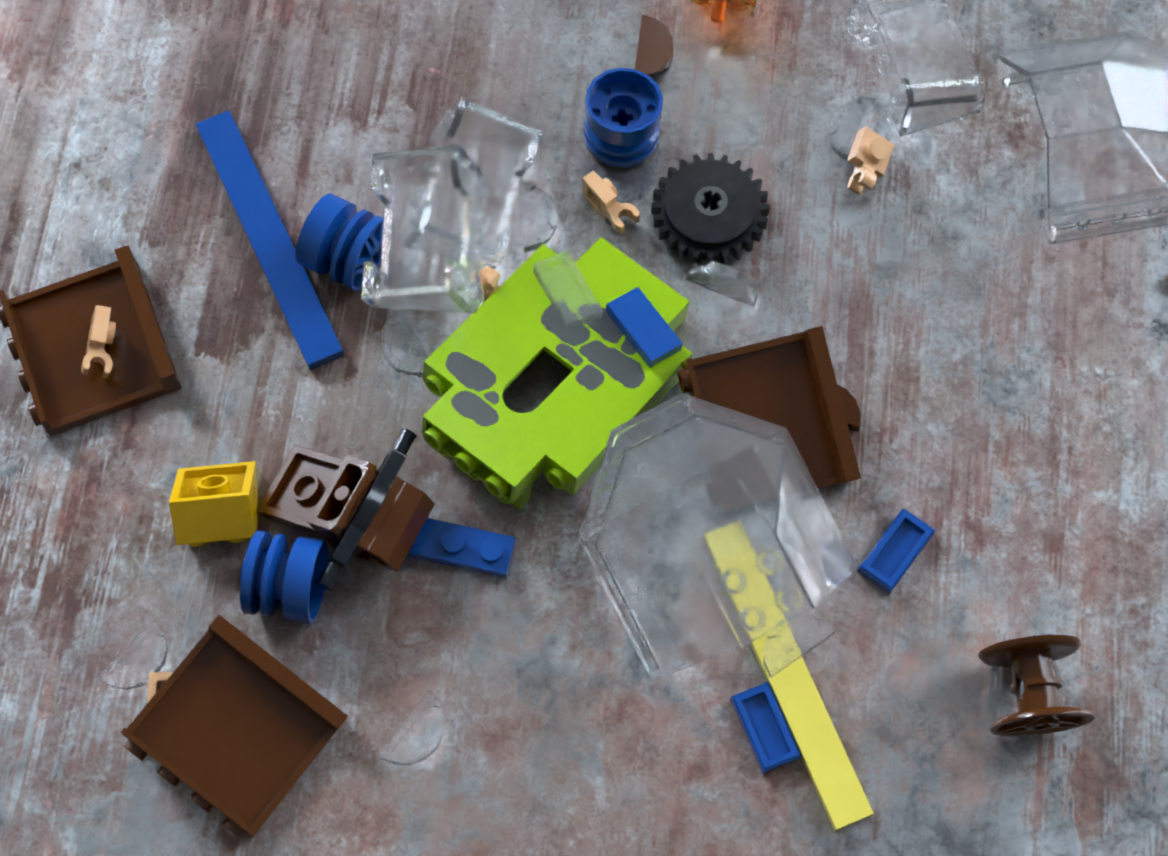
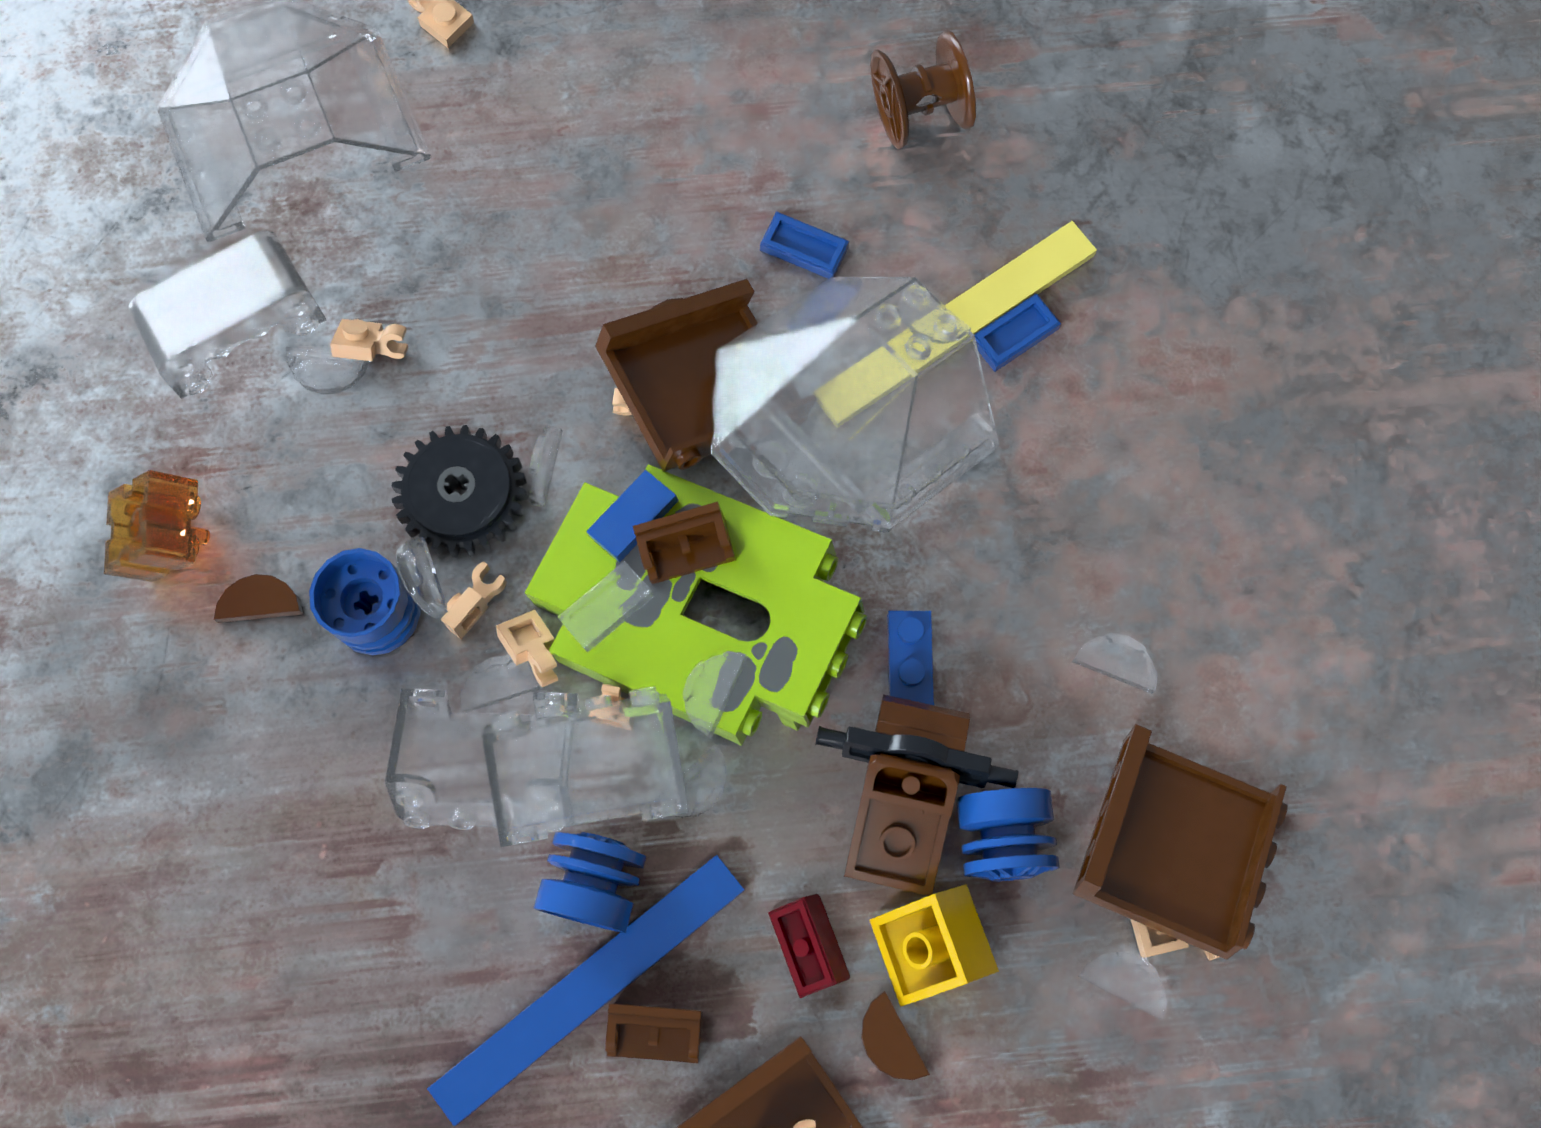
camera: 105 degrees left, 5 degrees up
none -> clear tile [396,536,448,619]
none -> light nougat plate [496,609,558,687]
none -> reddish brown hinge [605,1004,703,1063]
none -> reddish brown hinge [633,501,736,584]
none -> clear tile [683,651,748,739]
none -> dark red slope [768,894,850,998]
none -> reddish brown tile [861,991,930,1080]

